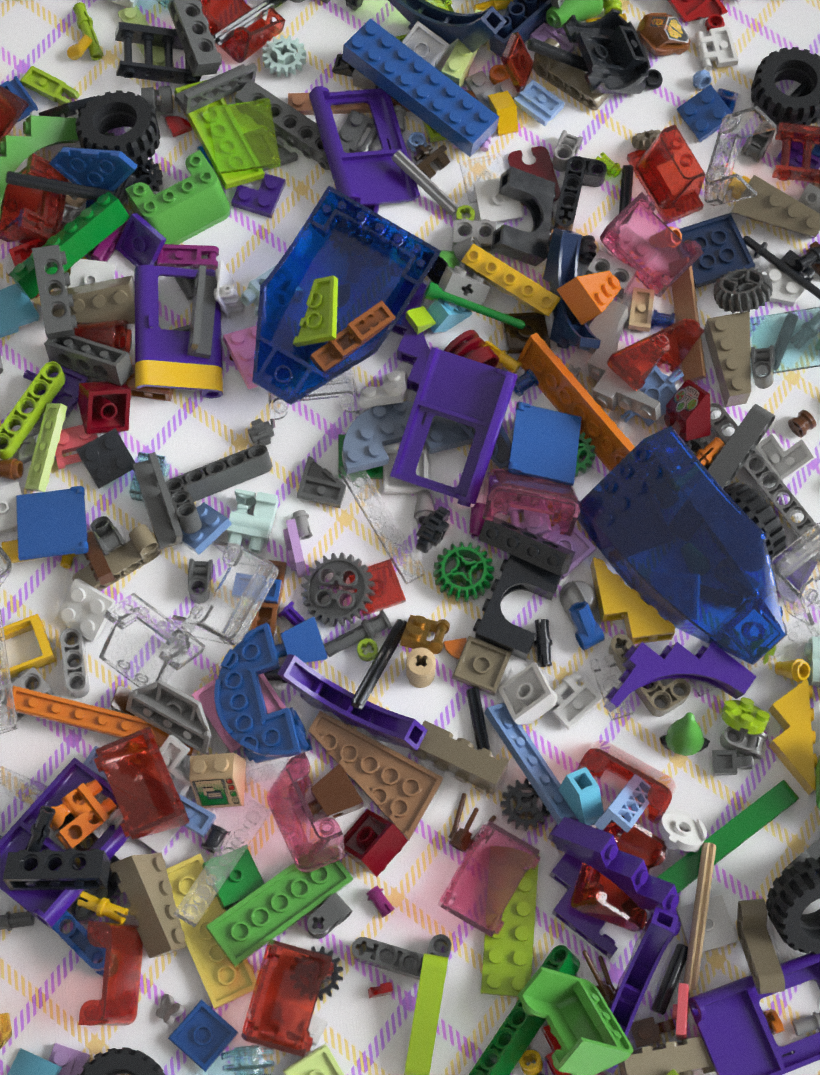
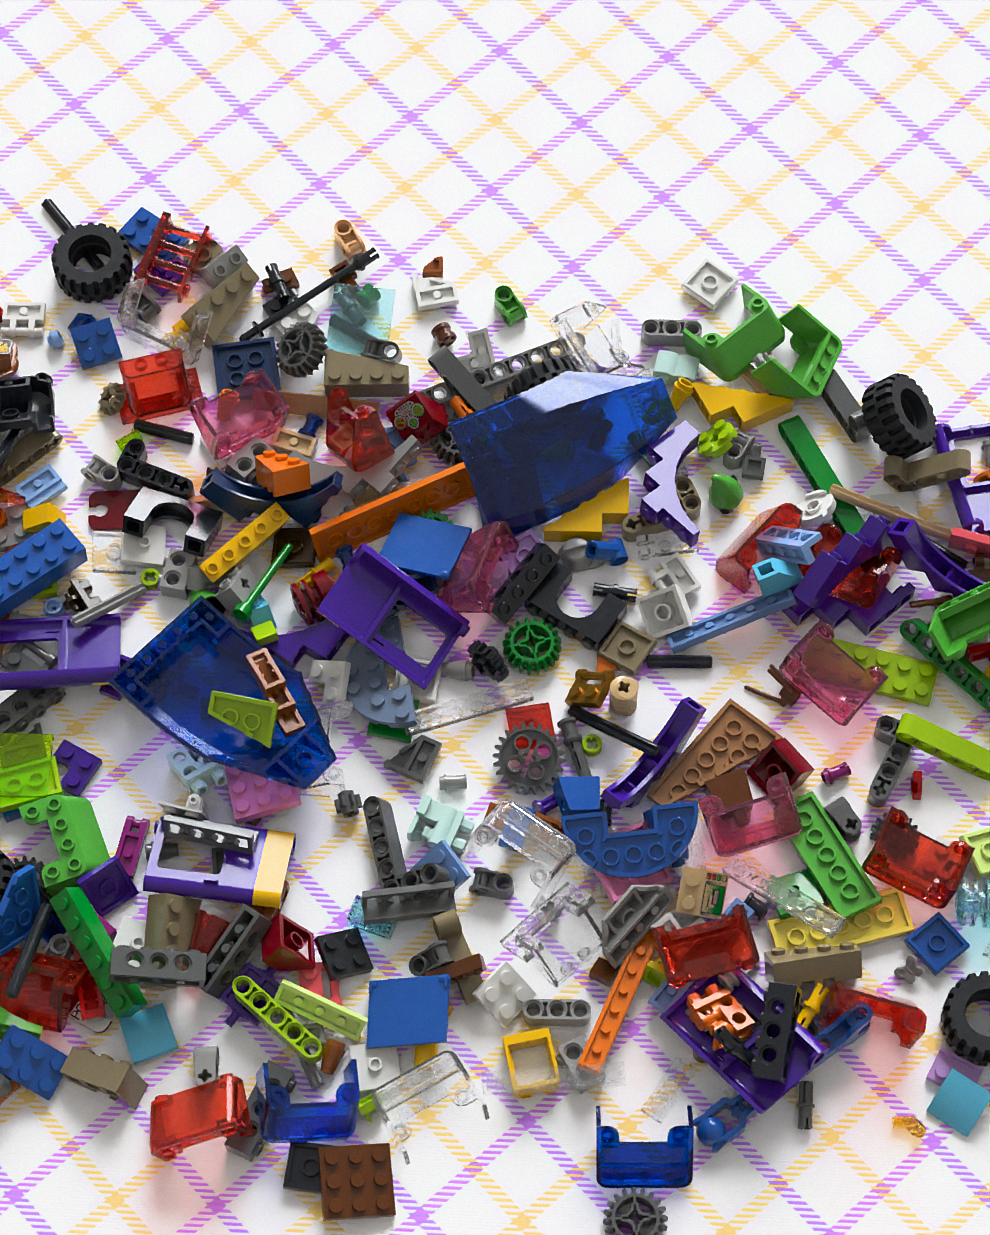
camera: 75 degrees left, 5 degrees down
lavender plate [283,519,306,578] -> none
dark tan wedge [410,720,509,795] -> none
magenta cone [469,502,493,537] -> none
black gear [500,778,550,832] -> none

